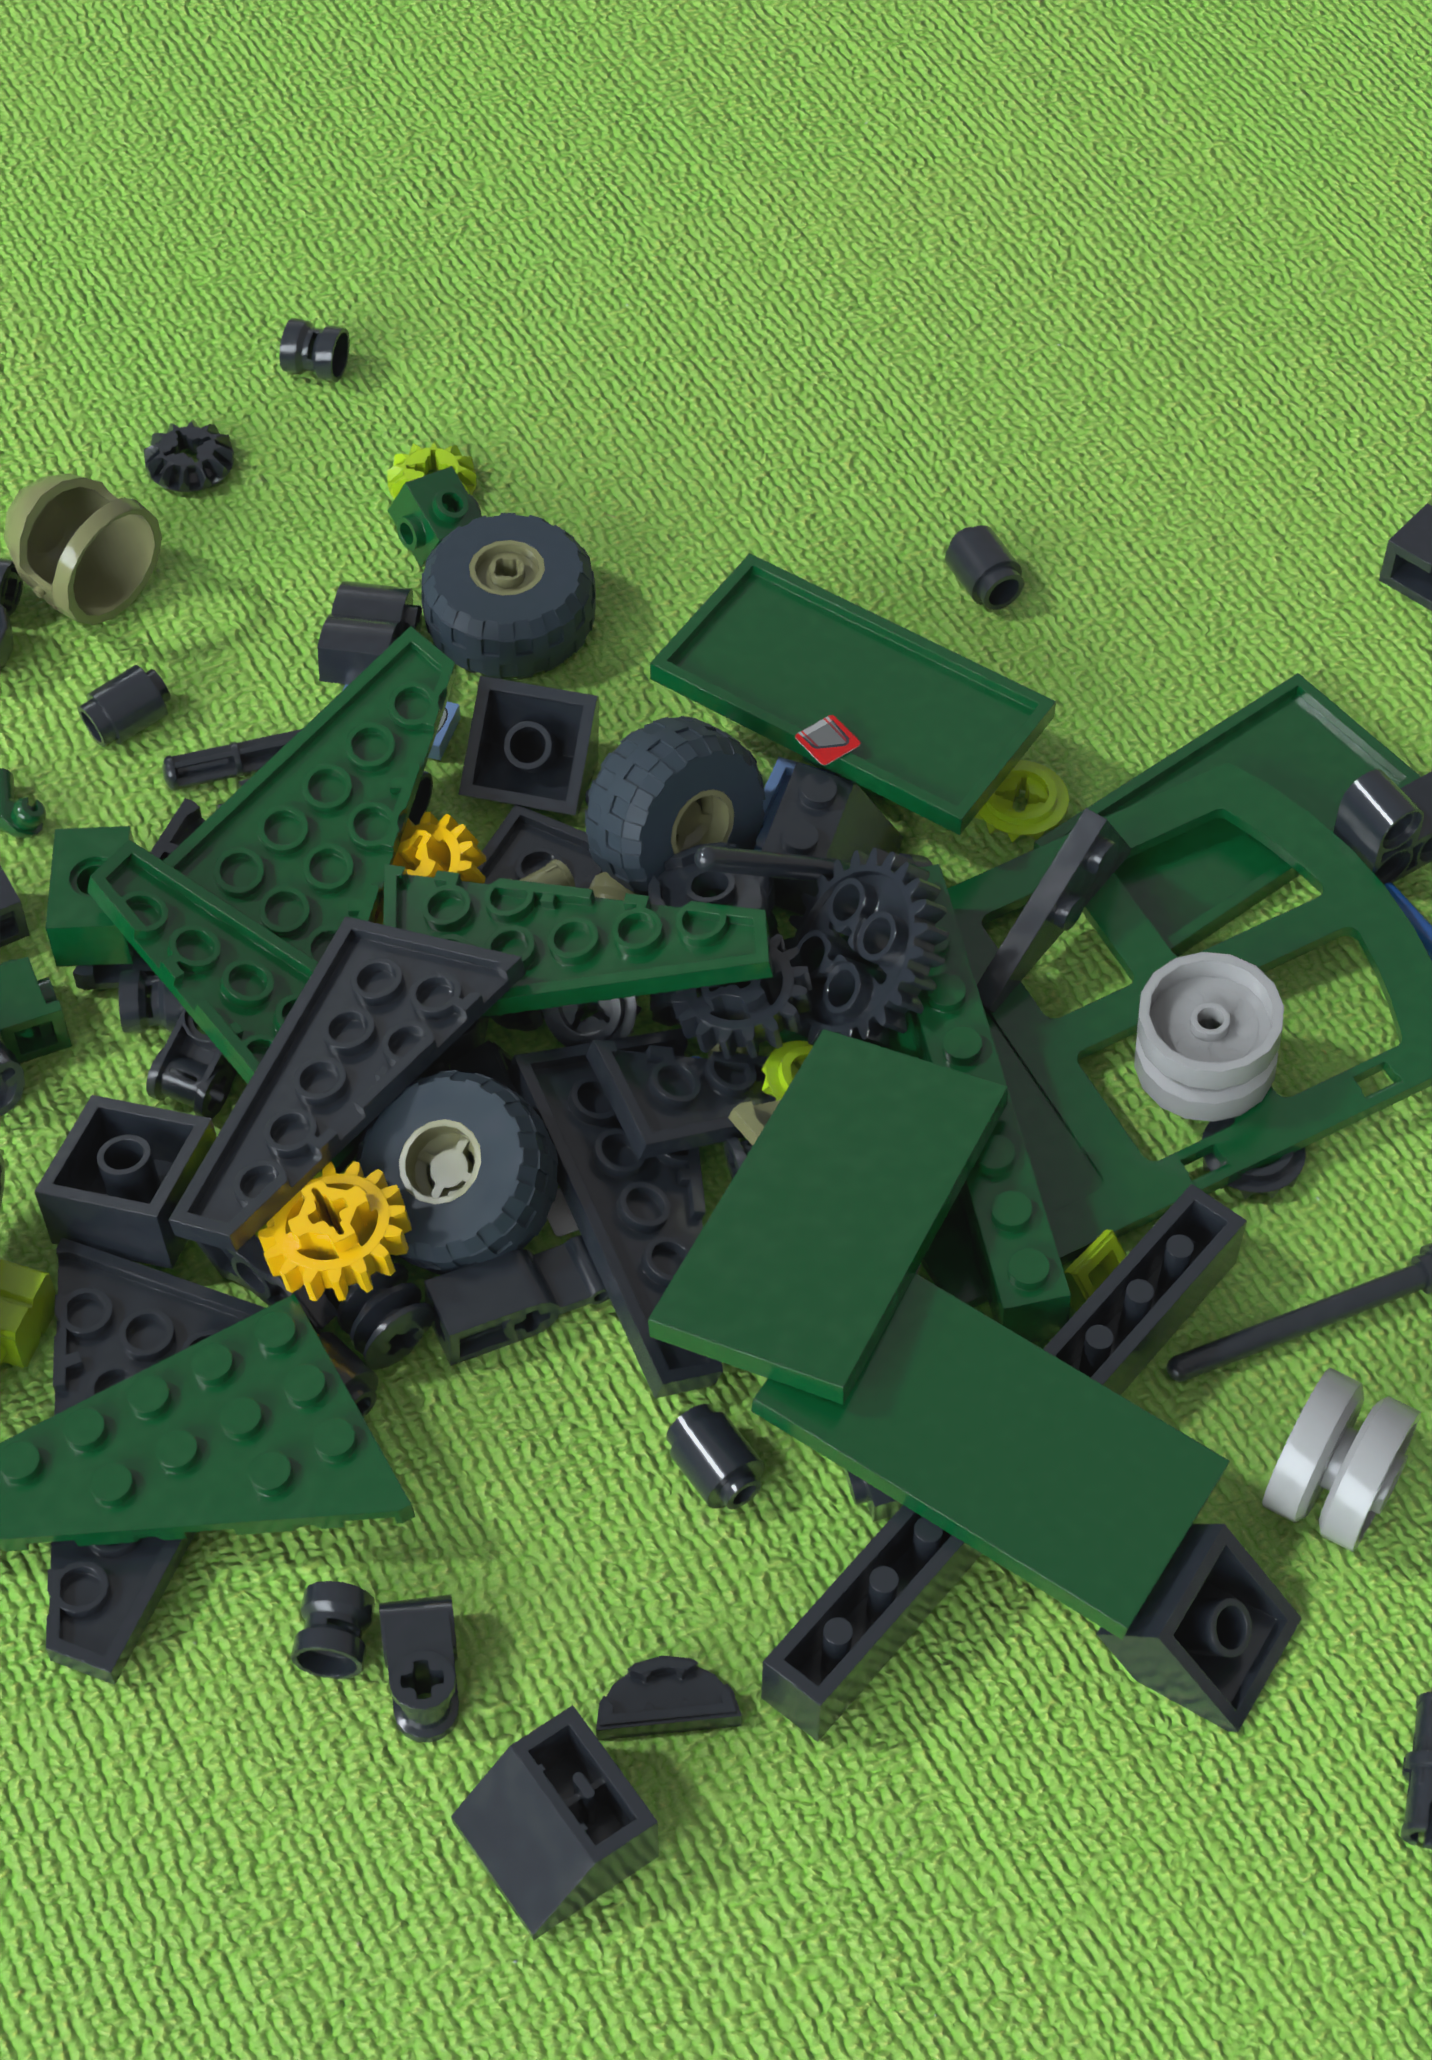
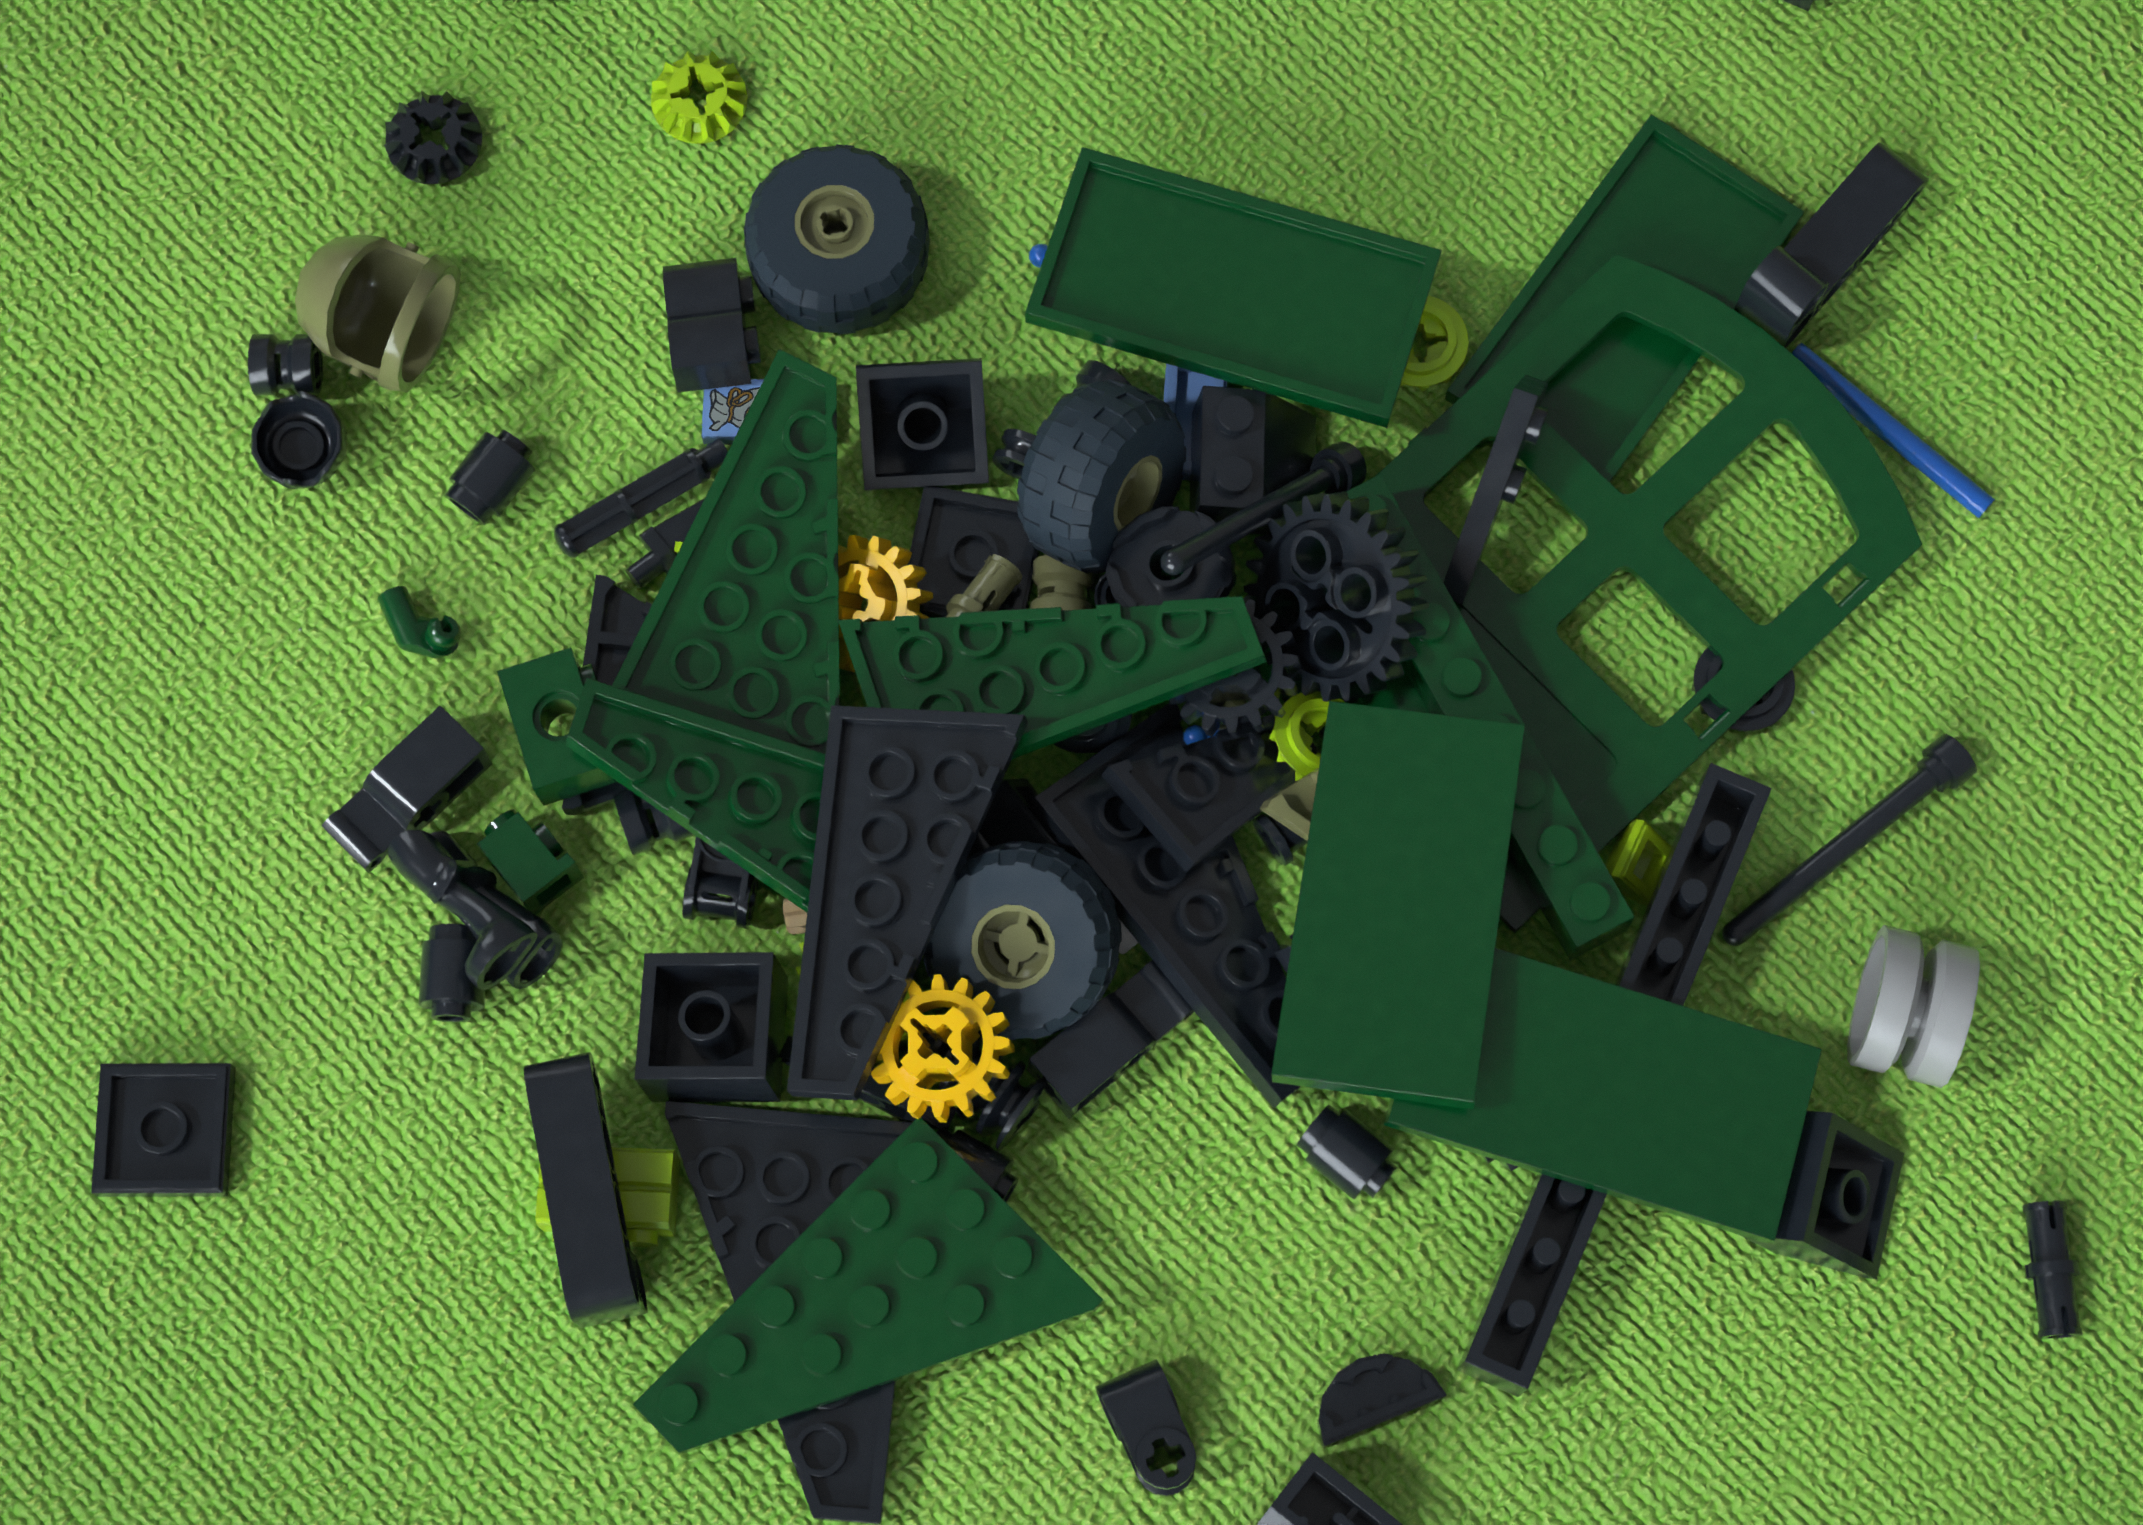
camera: 15 degrees left, 20 degrees up
black wheel [291,1581,375,1679] -> none
dark green brick [387,466,482,568] -> none
sticker [795,715,861,765] -> none
black brick [945,525,1024,610] -> none
light grey wheel [1134,952,1284,1122] -> none

